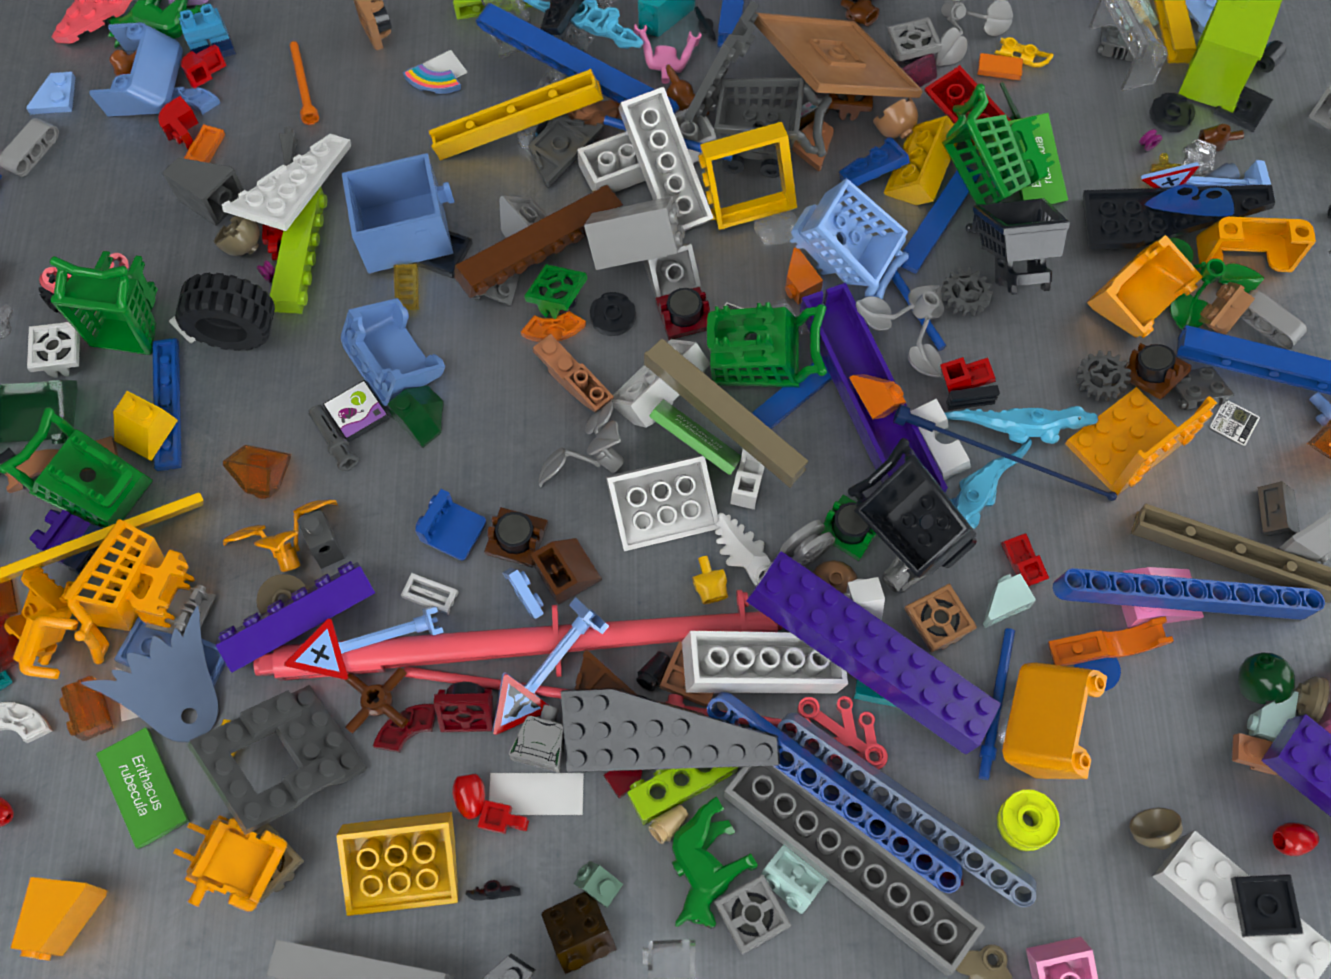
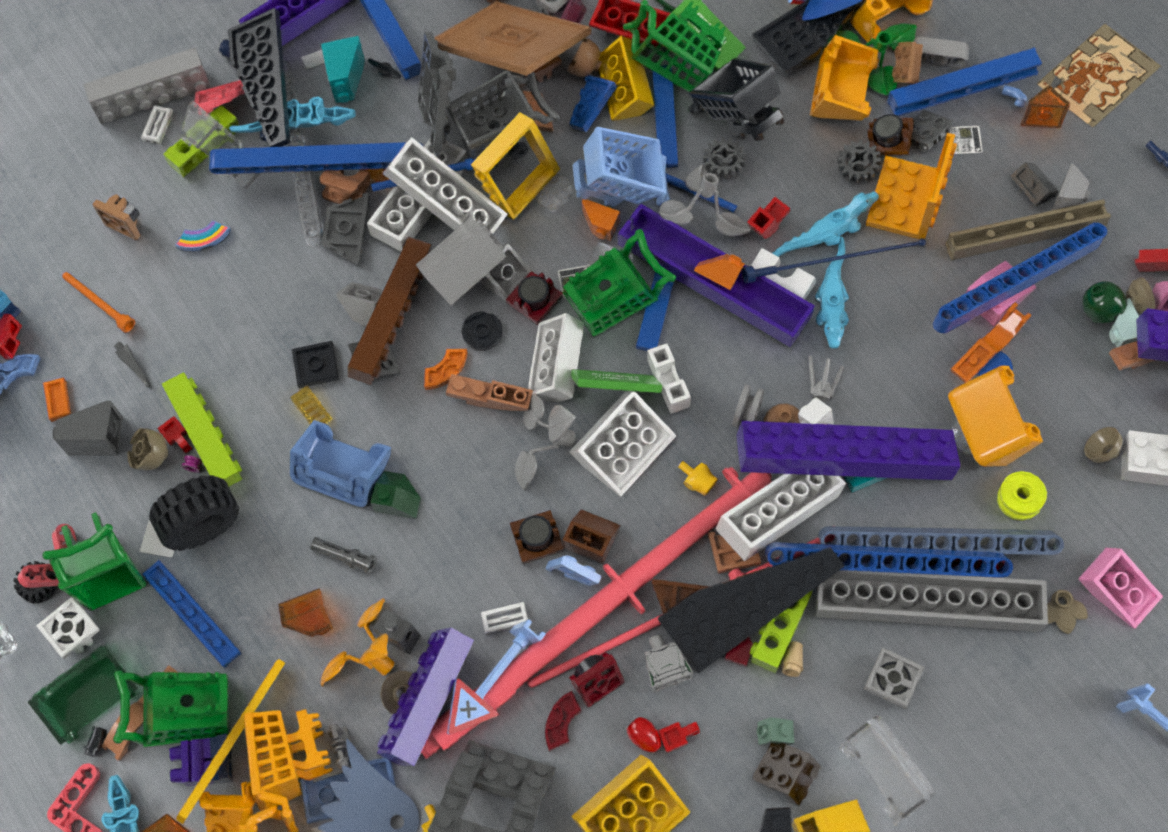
camera: 30 degrees left, 0 degrees up
yellow slope [113,391,178,461] -> none
red brick [158,96,199,150] -> none
white wing [222,134,351,231] -> none
tile [323,380,390,442] -> none
medium blue piece [342,153,455,274] -> none
reddish brown bar [345,667,408,734] -> none
blue bracket [415,489,487,561] -> none
white sticker [423,50,467,78] -> none
yellow tile [429,69,604,161] -> none
black piece [466,880,521,901] -> none
white sticker [489,773,584,815] -> none
light blue piece [492,597,609,735] -> none
green piece [524,264,588,319] -> none
bright pink piece [633,24,702,84] -> none
black cone [636,651,671,691] -> none
dark tan tile [644,339,809,488] -> none
dark orange animal [666,64,709,116] -> none
green animal [671,796,758,929] -> none
white plant [715,513,771,585] -> none
light aqua bracket [760,844,828,914] -> none
coral plant [798,696,888,769] -> none
piece [820,494,877,561] -> none
black piece [848,438,977,578] -> none
medium nougat piece [904,583,977,653] -> none
black tile [946,385,1000,410] -> none
blue bar [978,628,1015,780] -> none
light aqua slope [983,573,1036,628] -> none
red slope [1001,533,1049,587] -> none

